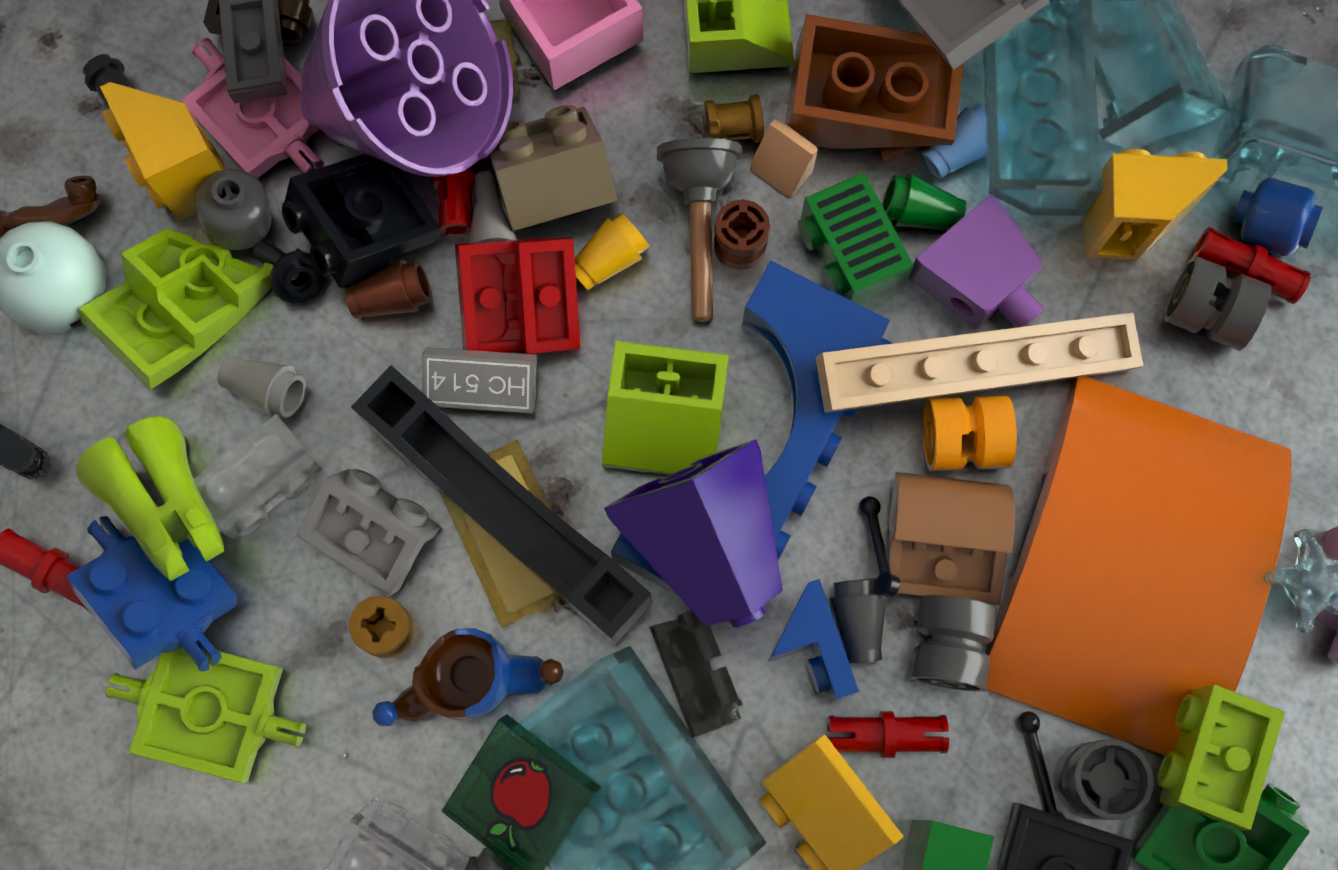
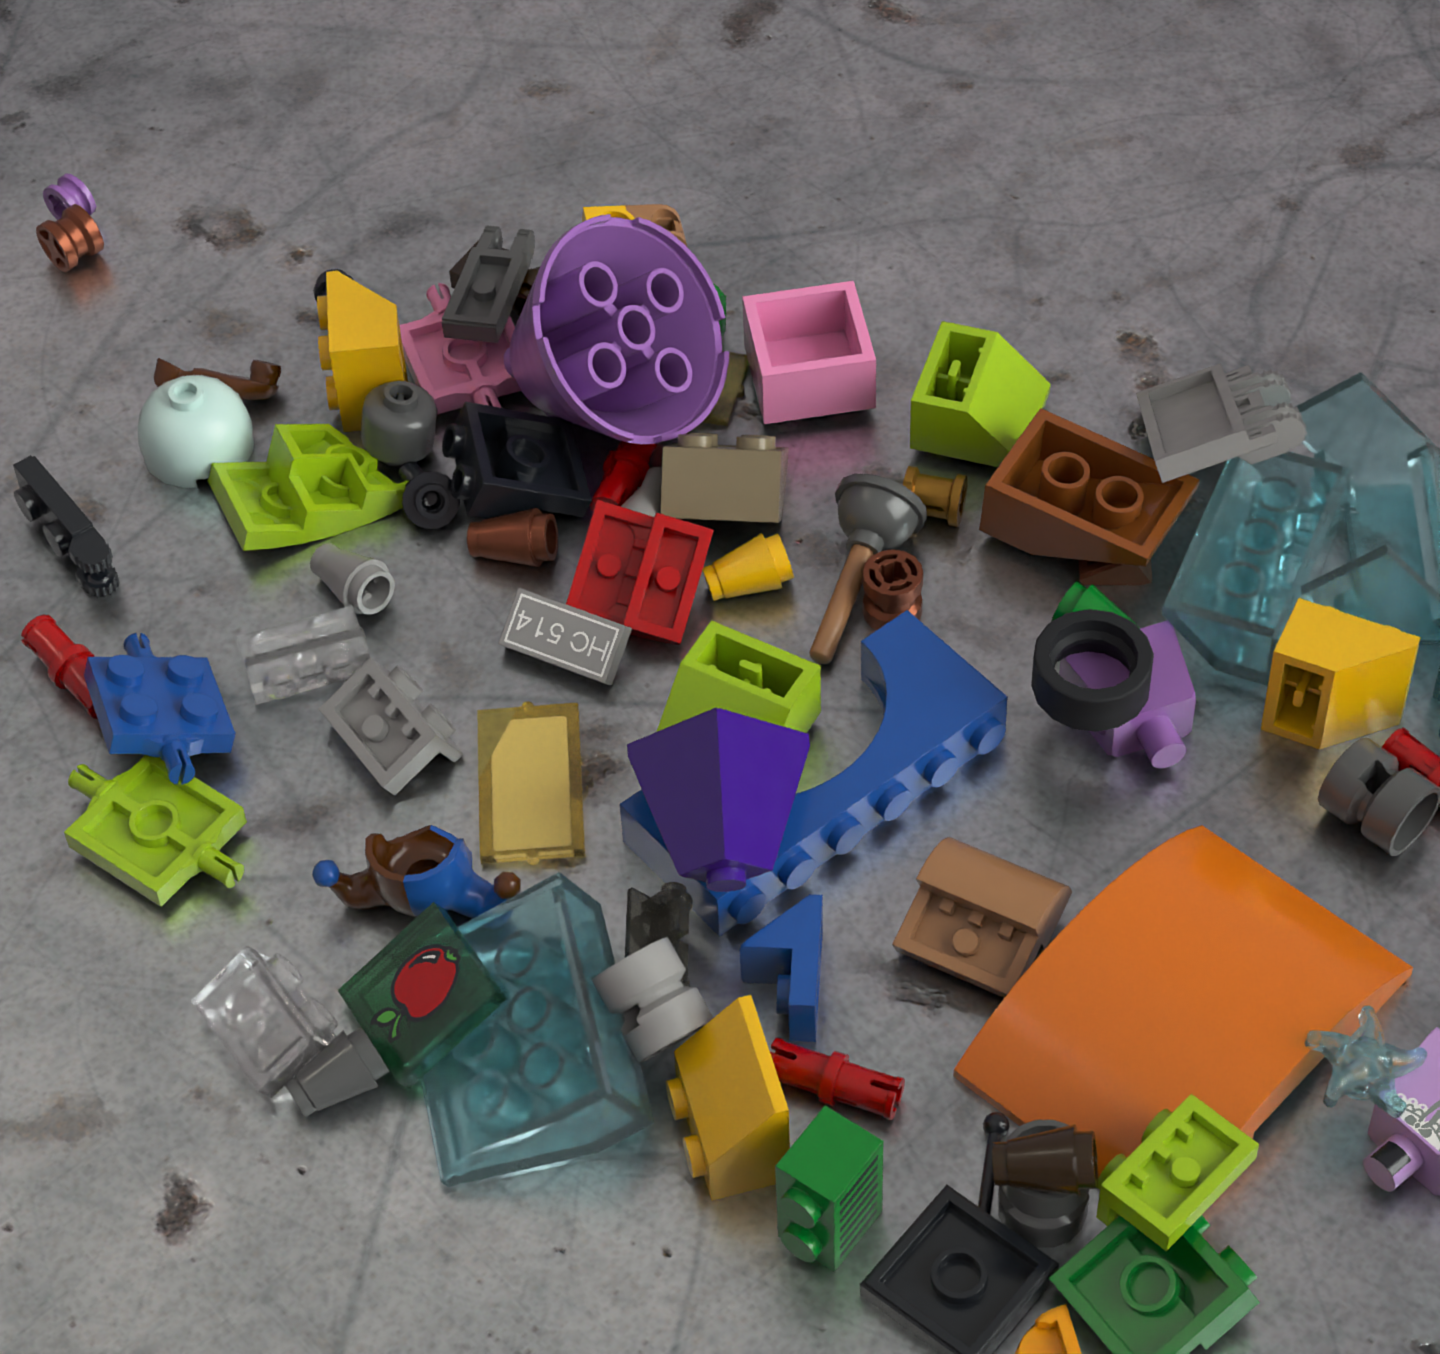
camera: 25 degrees right, 25 degrees down
lime piece [76,416,224,581] -> none
pearl gold wheel [349,596,415,658] -> none
black arch [351,365,653,646] -> none
light nougat slope [750,119,818,198] -> none
green brick [798,172,914,305] -> none
tan plate [815,312,1144,413] -> none
dark grey cone [829,578,886,663] -> none
black hinge [859,496,900,598] -> none
dark grey wheel [910,595,997,692] -> none
light blue cone [922,103,1005,179] -> none
light orange wheel [922,395,1017,471] -> none
none -> light grey wheel [592,937,714,1064]
none -> dark brown cone [992,1124,1098,1197]
none -> black tyre [1031,609,1154,732]

